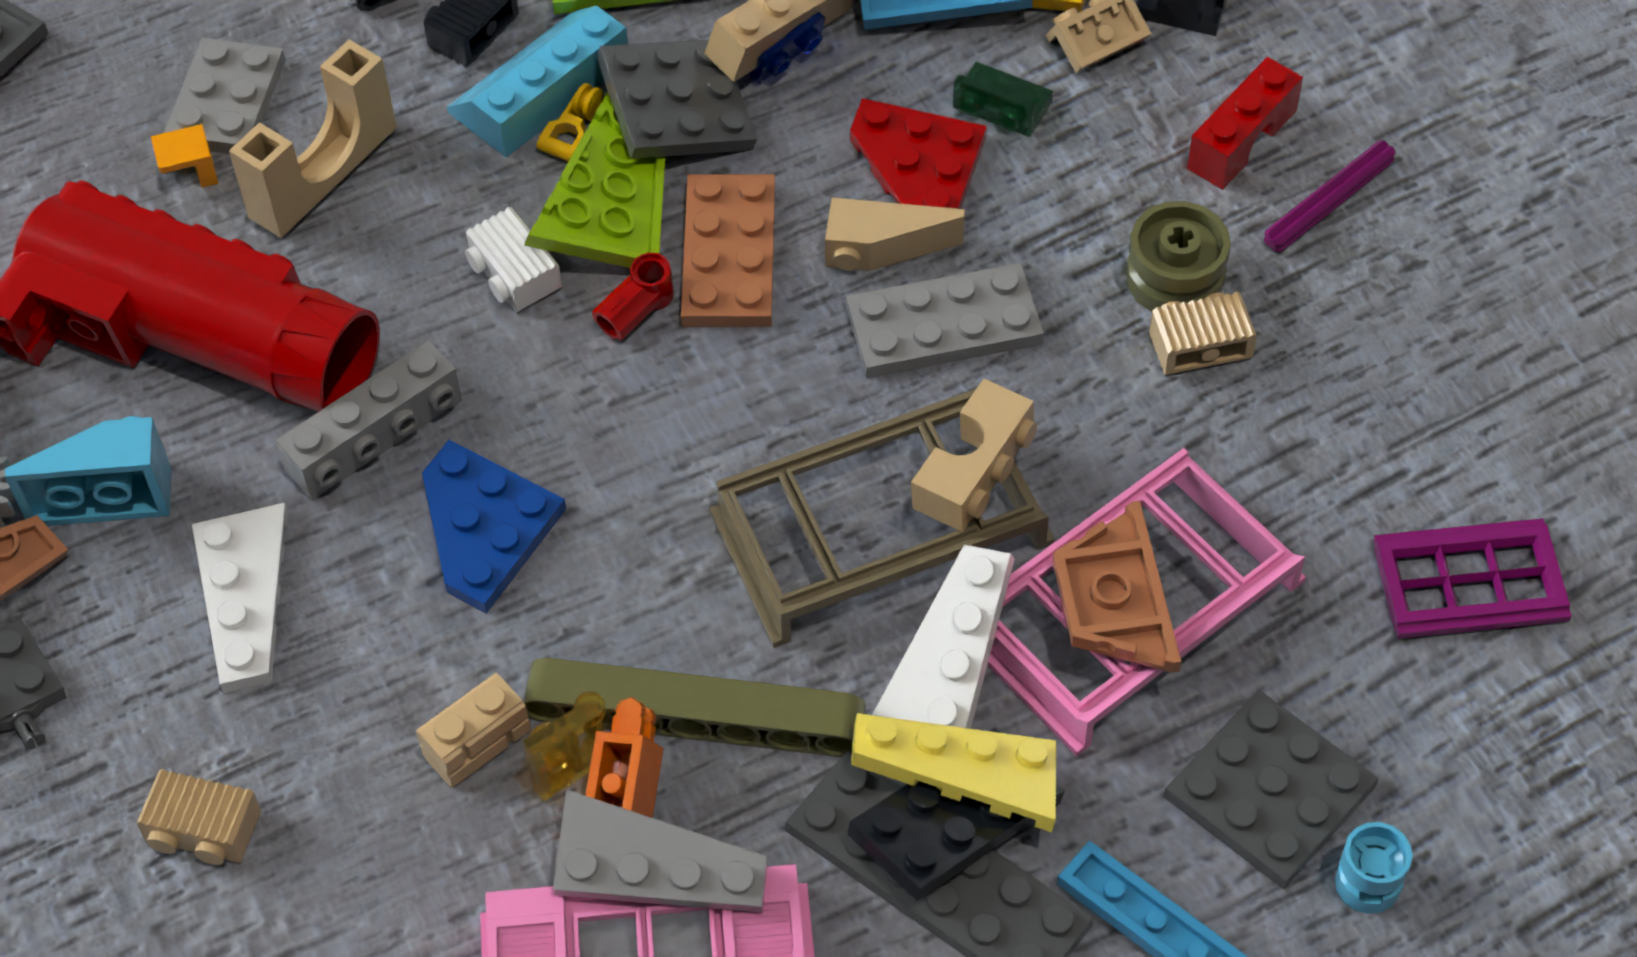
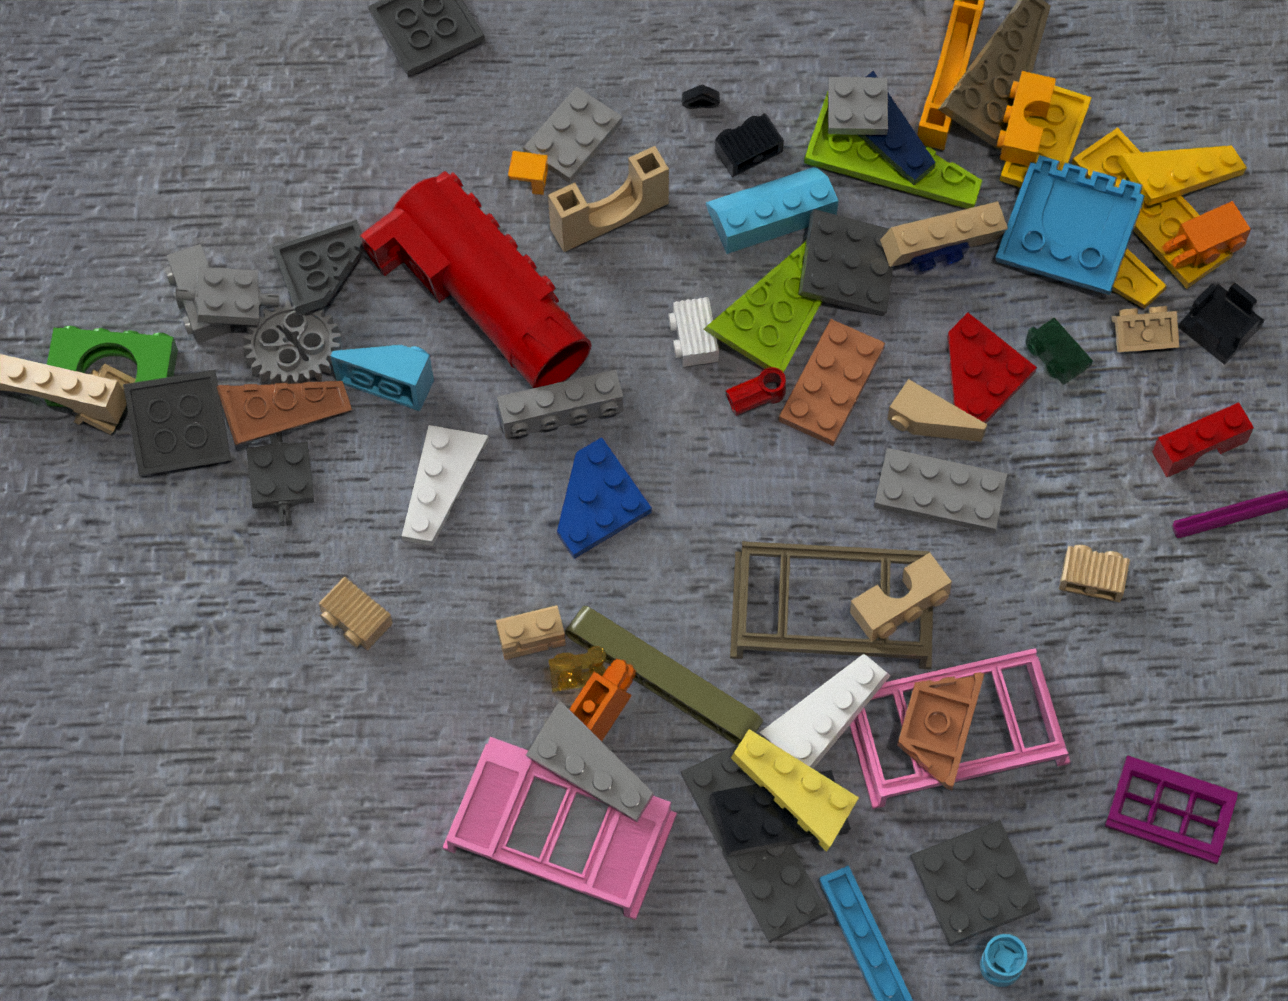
camera: 25 degrees right, 10 degrees up
yellow piece [536,83,604,162] -> none
olive wheel [1126,201,1231,312] -> none

